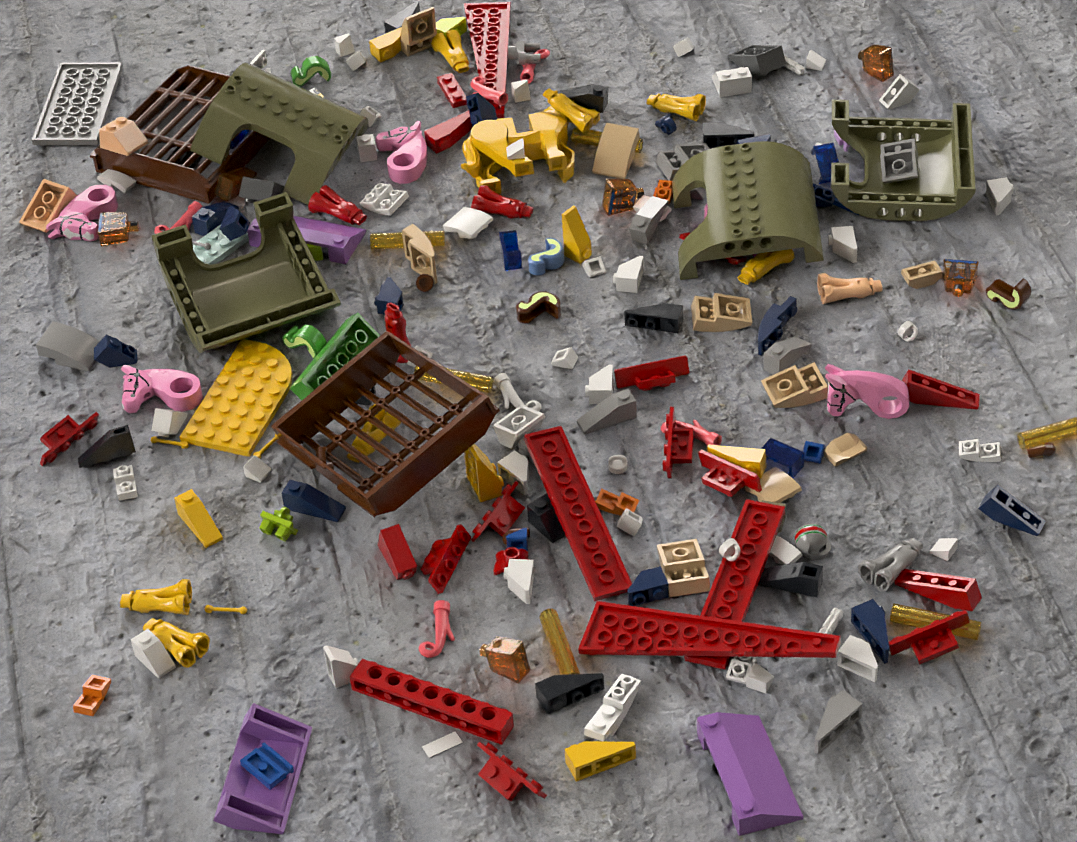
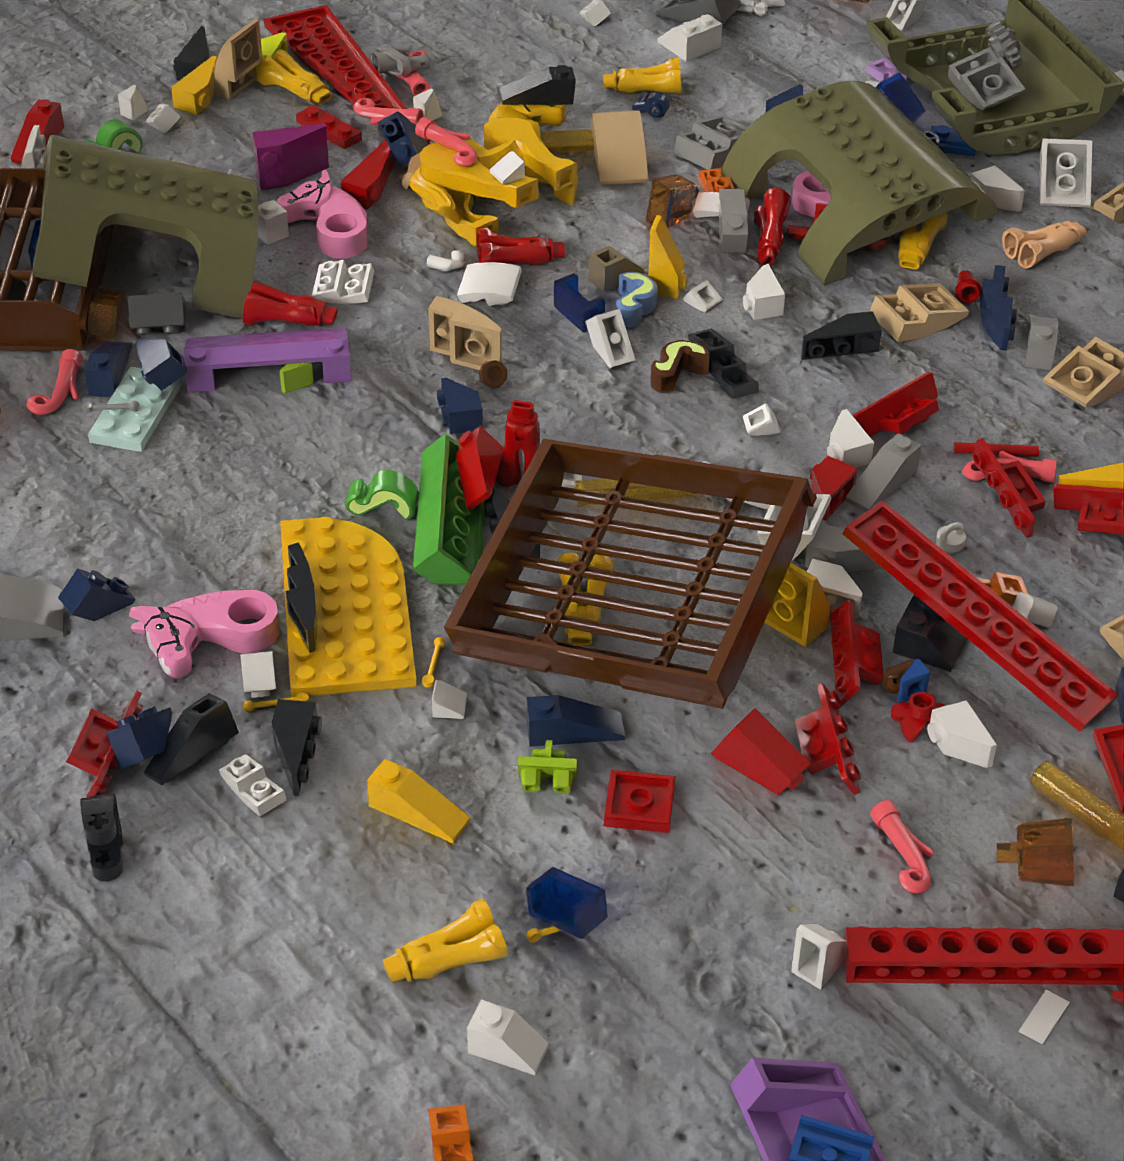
camera: 30 degrees left, 0 degrees up
yellow piece [143,618,210,668] -> none
olive slope [151,192,341,353] -> none
clear yellow piece [370,230,445,249] -> none
yellow piece [543,88,600,133] -> none
black slope [703,123,754,149] -> none
none -> red slope [10,99,65,164]
none -> black piece [80,793,123,881]
none -> dark blue slope [107,706,172,769]
none -> magenta slope [252,123,329,190]
none -> black slope [271,699,322,796]
none -> black slope [286,542,318,653]
none -> coral plant [415,117,478,166]
none -> white arm [427,250,465,272]
none -> red slope [456,426,504,511]
none -> clear blue panel [526,867,608,939]
none -> white slope [585,309,635,368]
none -> dark tan slope [588,246,645,292]
none -> red tile [604,770,676,833]
none -> black slope [688,328,759,398]
none -> red piece [754,187,792,267]
none -> red slope [810,456,858,521]
none -> red bar [953,442,1039,457]
none -> red cone [955,270,981,303]
none -> light grey gear [986,21,1022,70]
none -> white slope [1039,139,1092,207]

